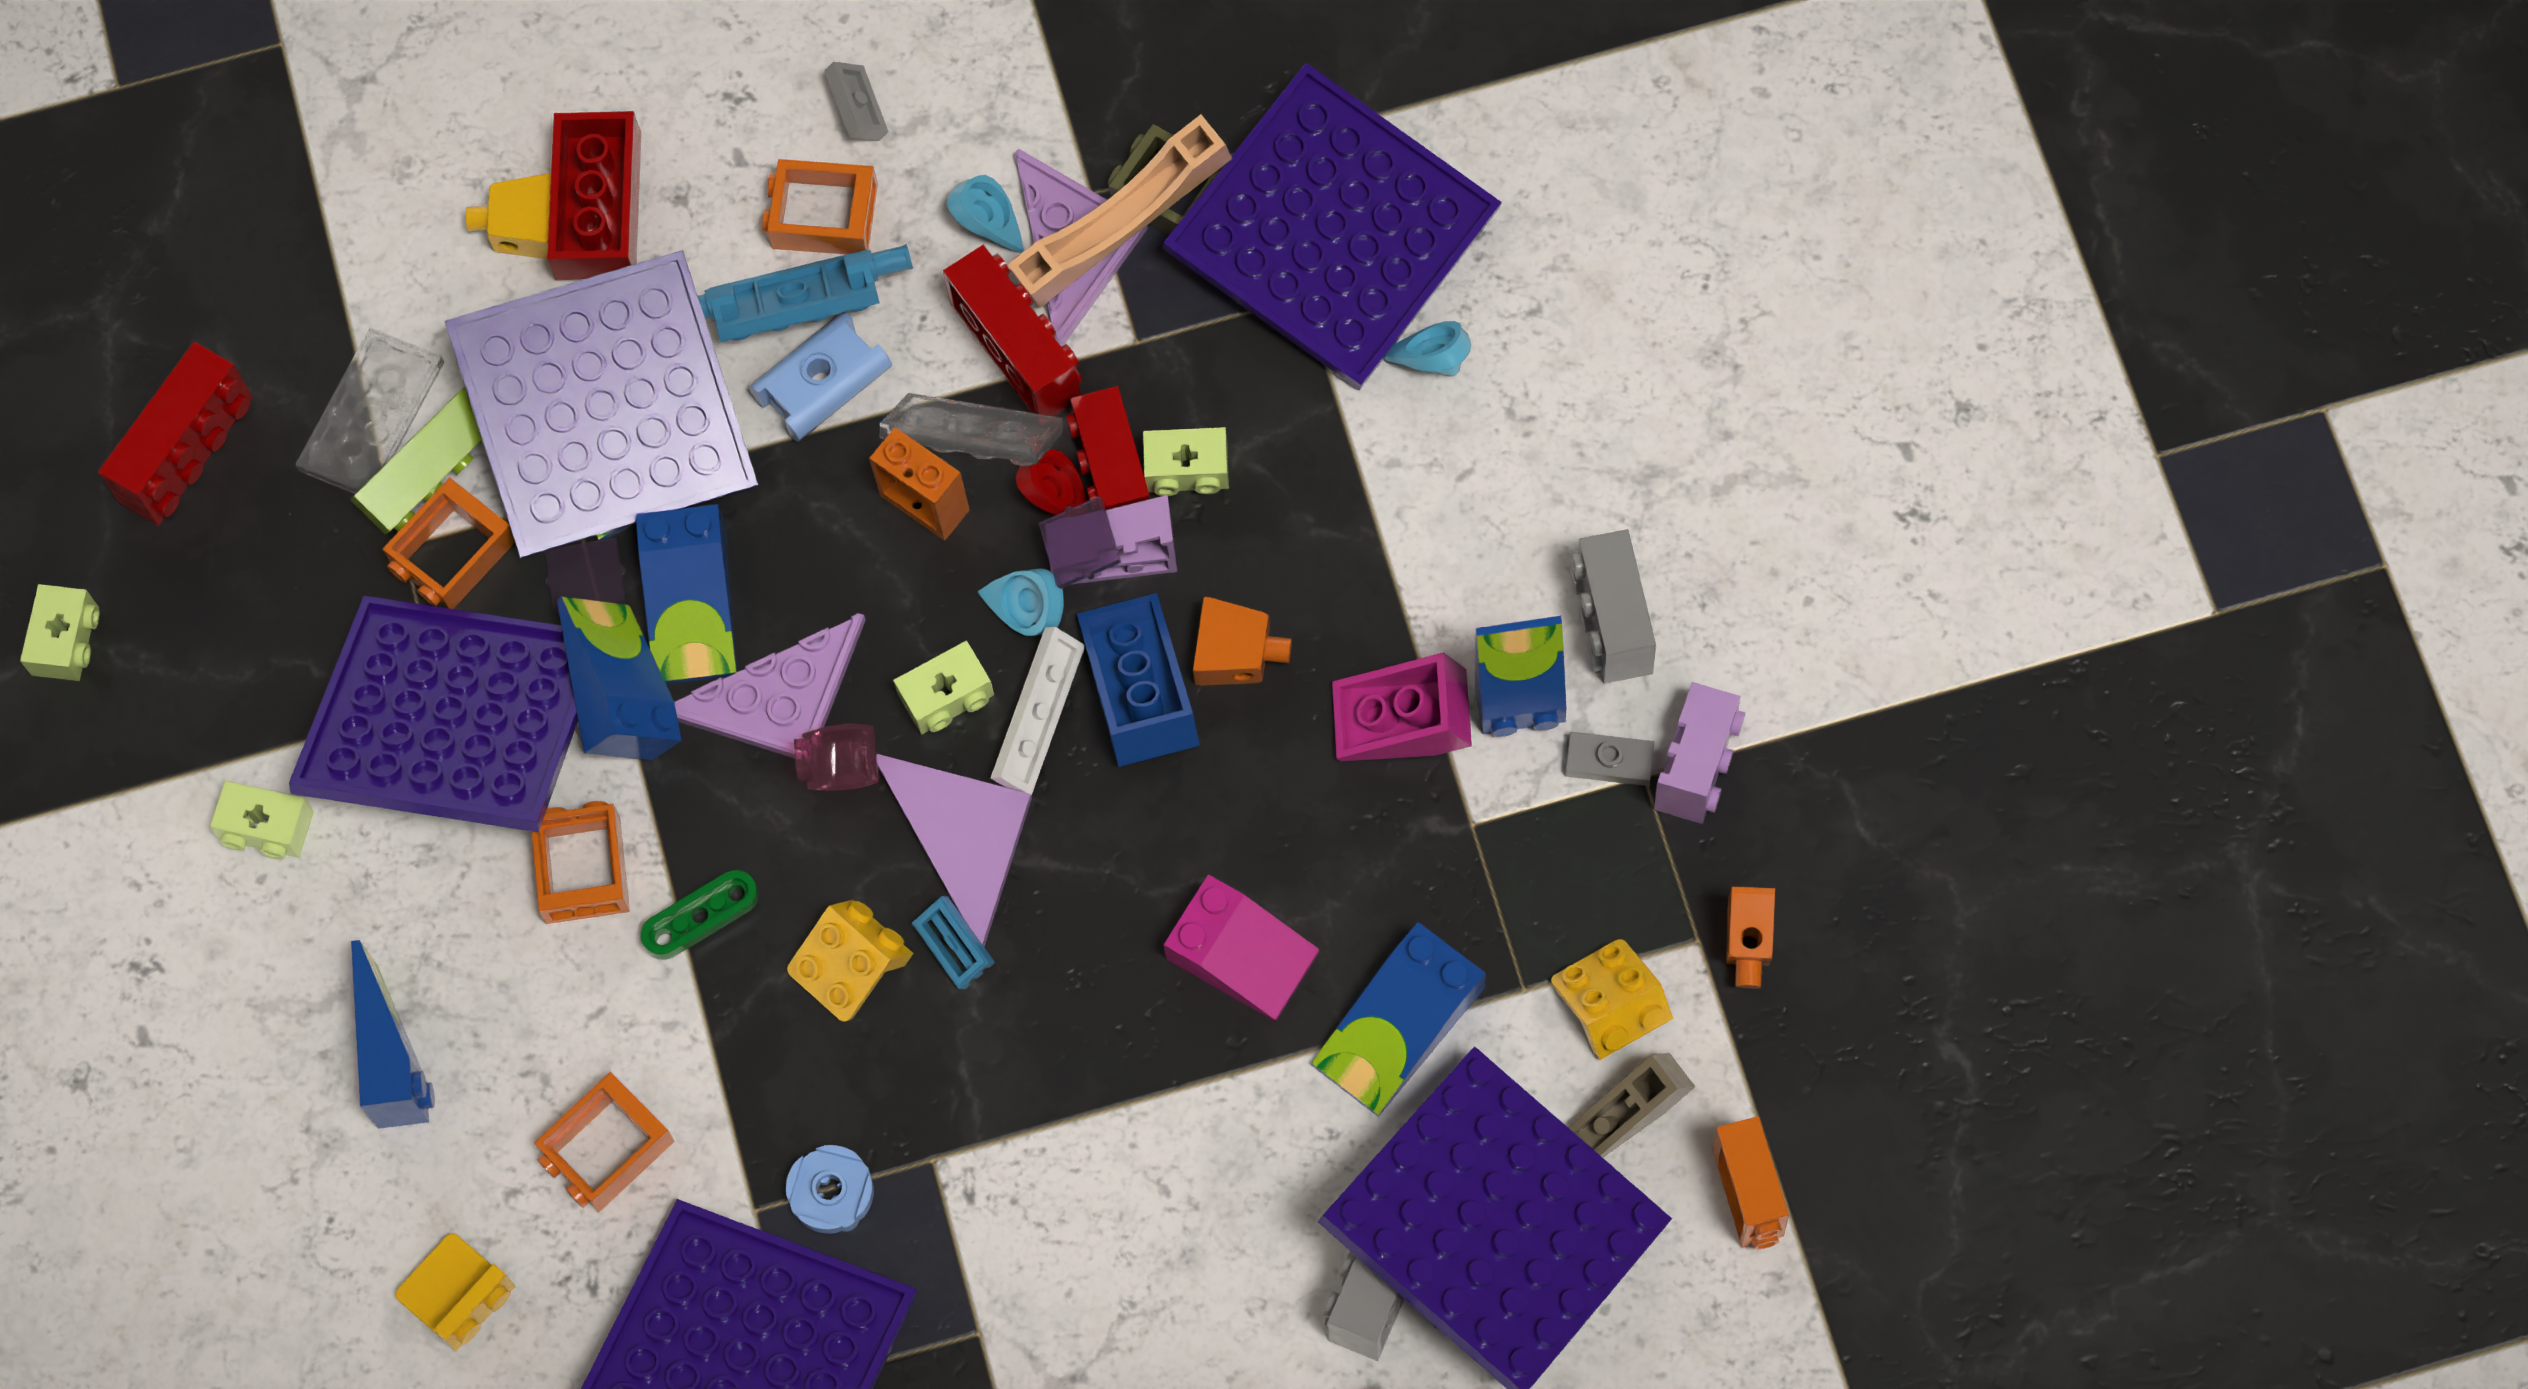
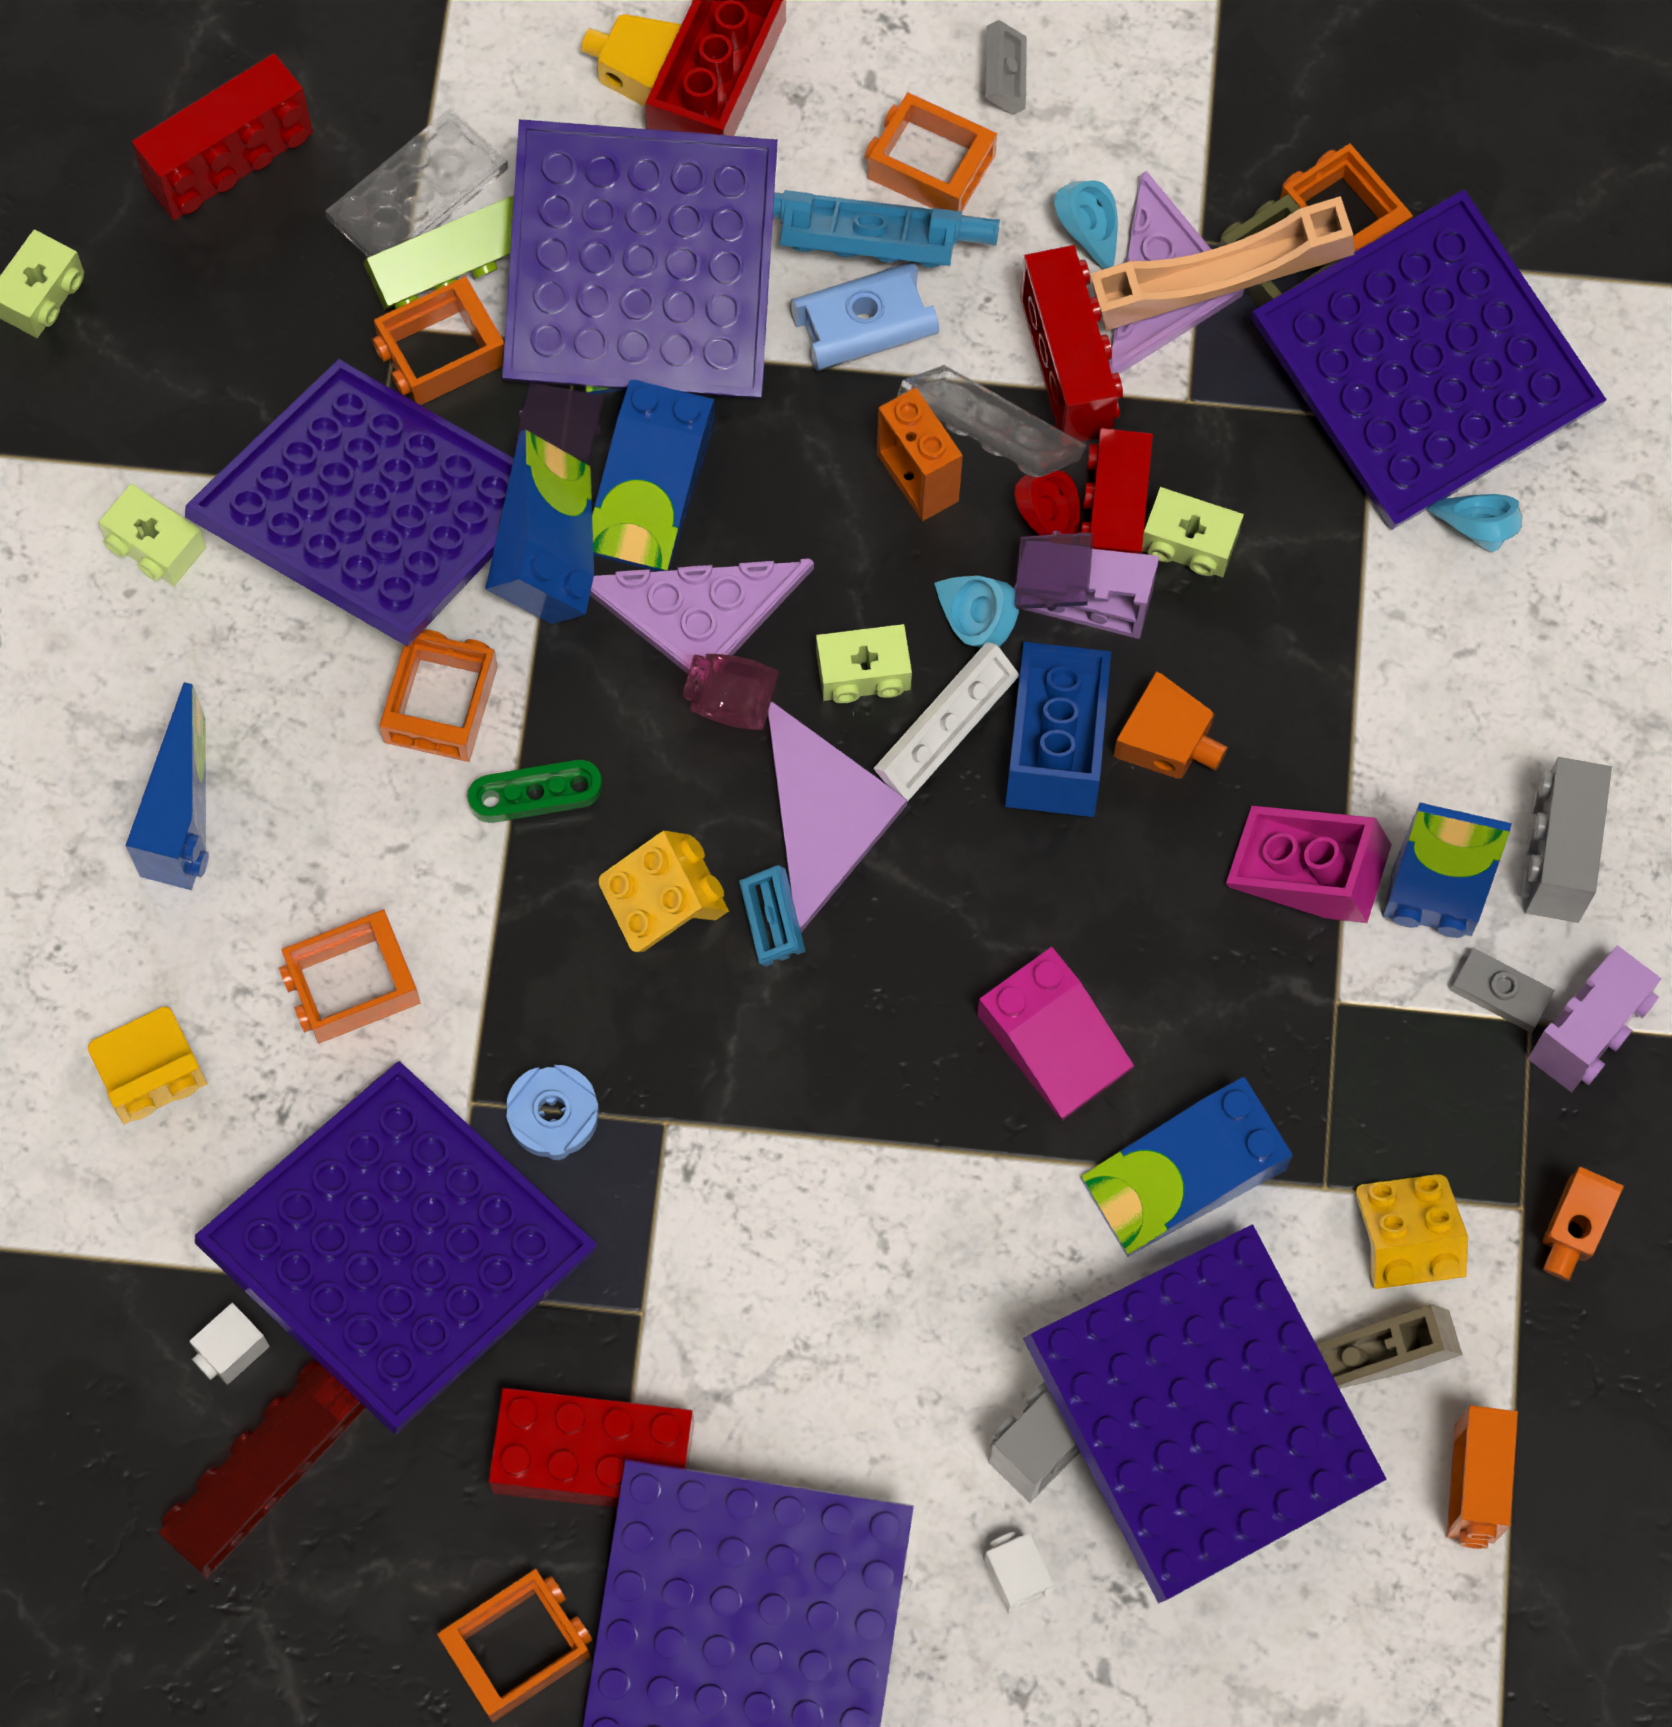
camera: 15 degrees right, 0 degrees up
none -> orange window [1281,143,1413,258]

